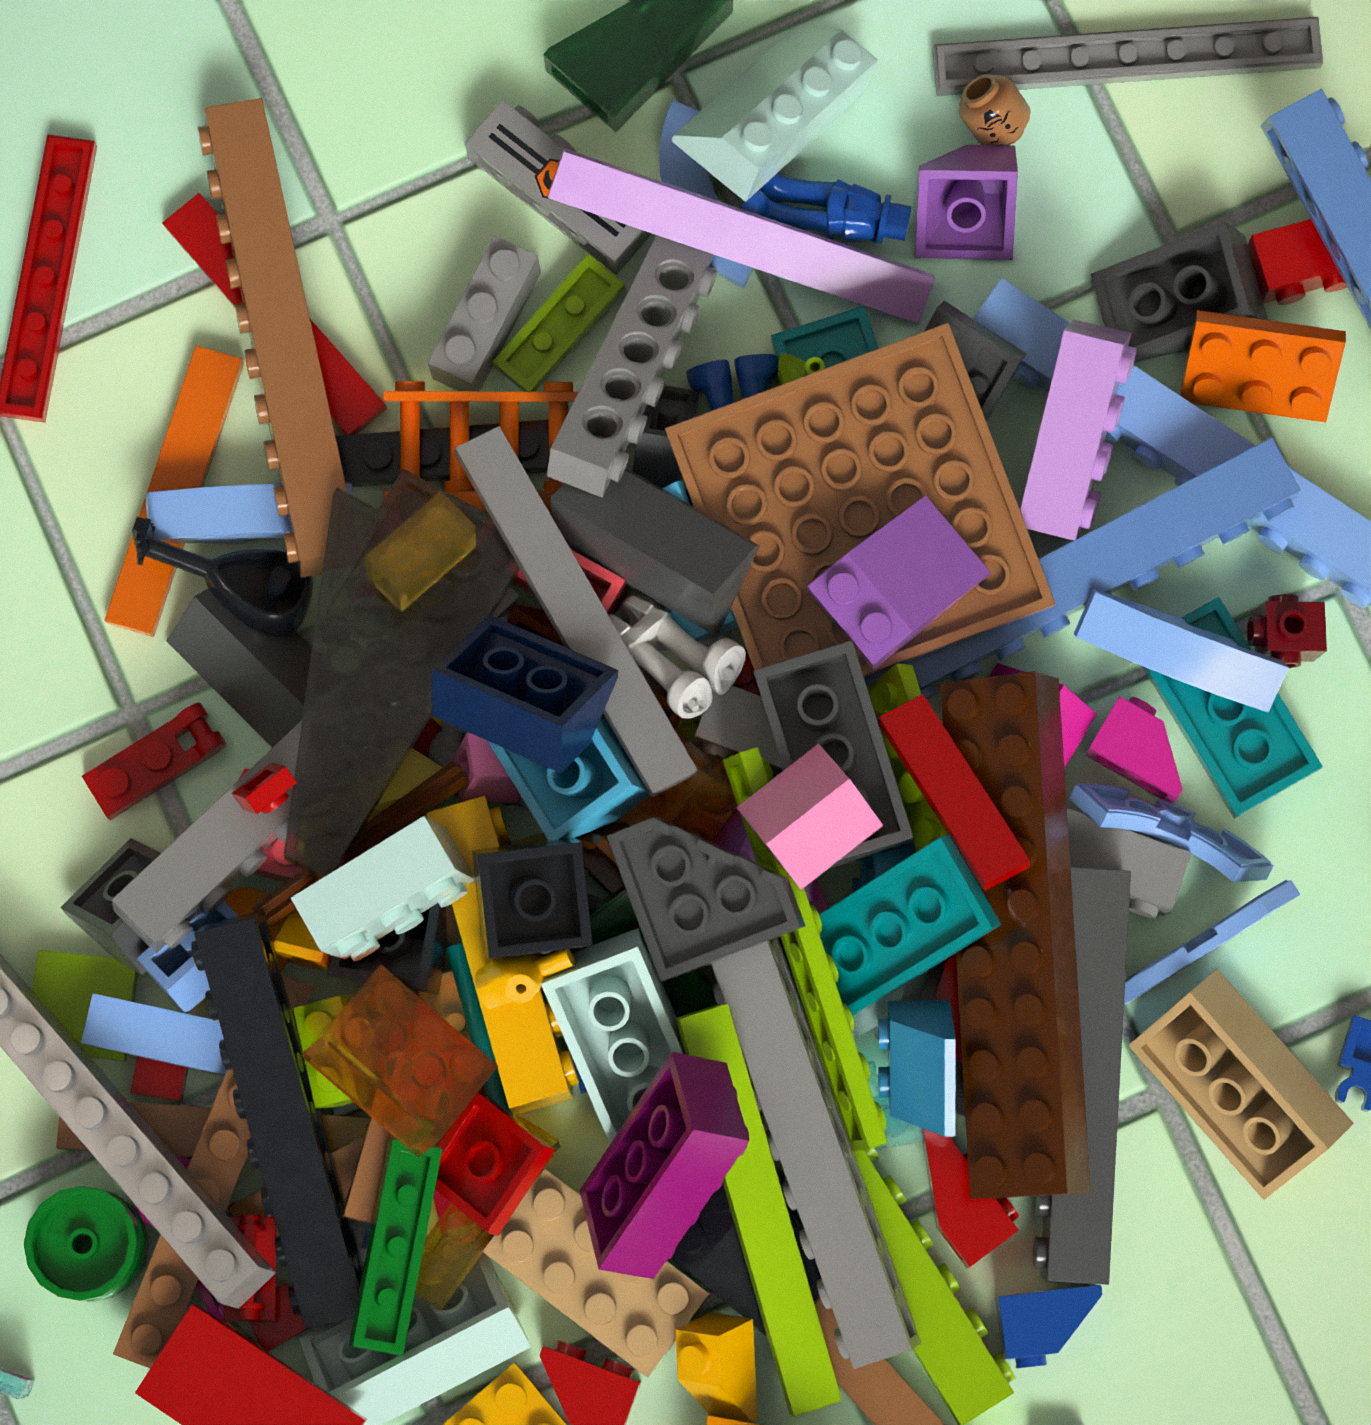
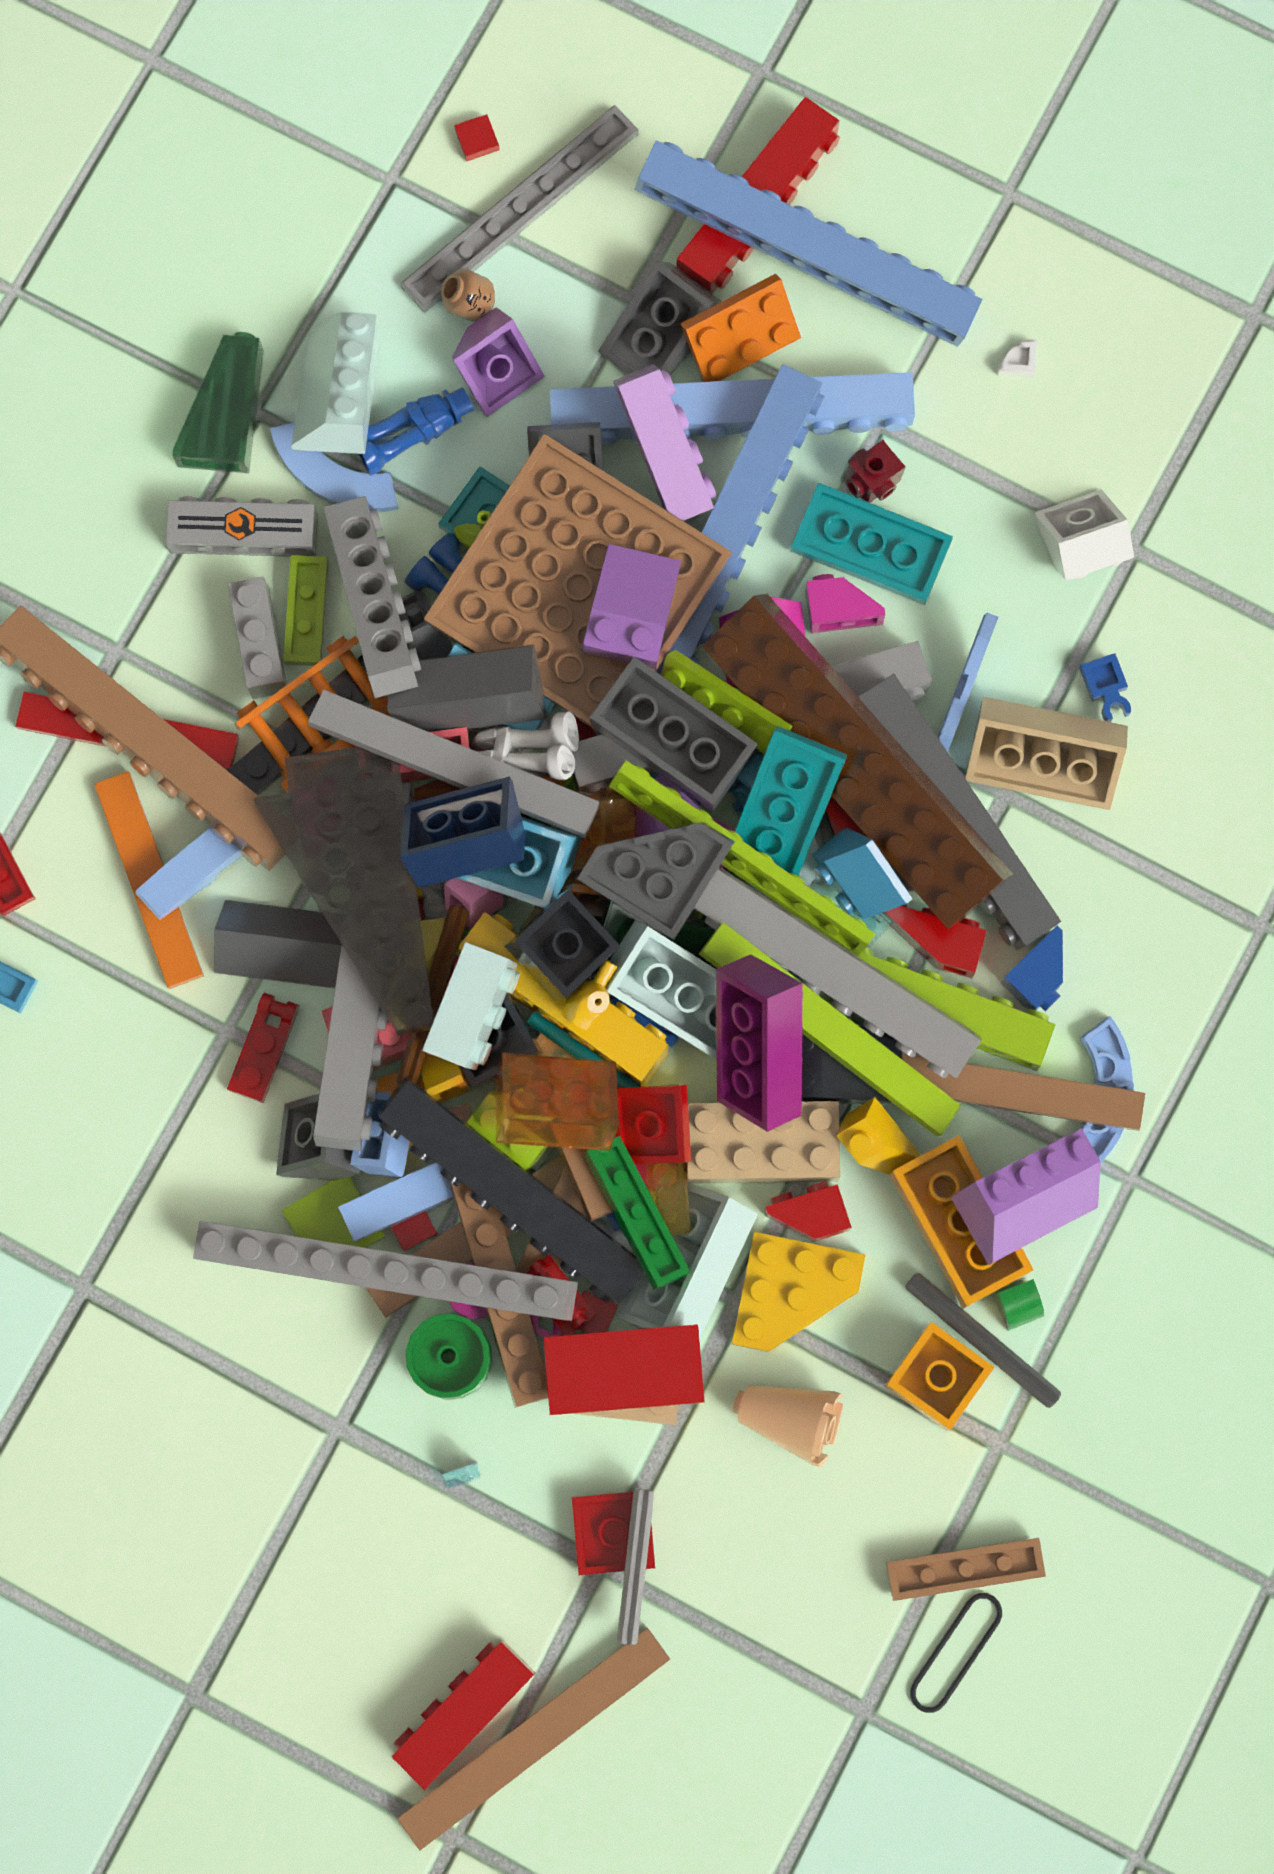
camera: 40 degrees left, 0 degrees up
black piece [132,517,313,636] -> none
red plate [231,762,297,814] -> none
clear yellow brick [365,491,476,612] -> none
lavender tile [548,148,936,324] -> none
bright pink slope [737,743,883,890] -> none
red tile [878,694,1030,891] -> none
light blue tile [1069,783,1274,882] -> none
light blue slope [1073,589,1289,712] -> none

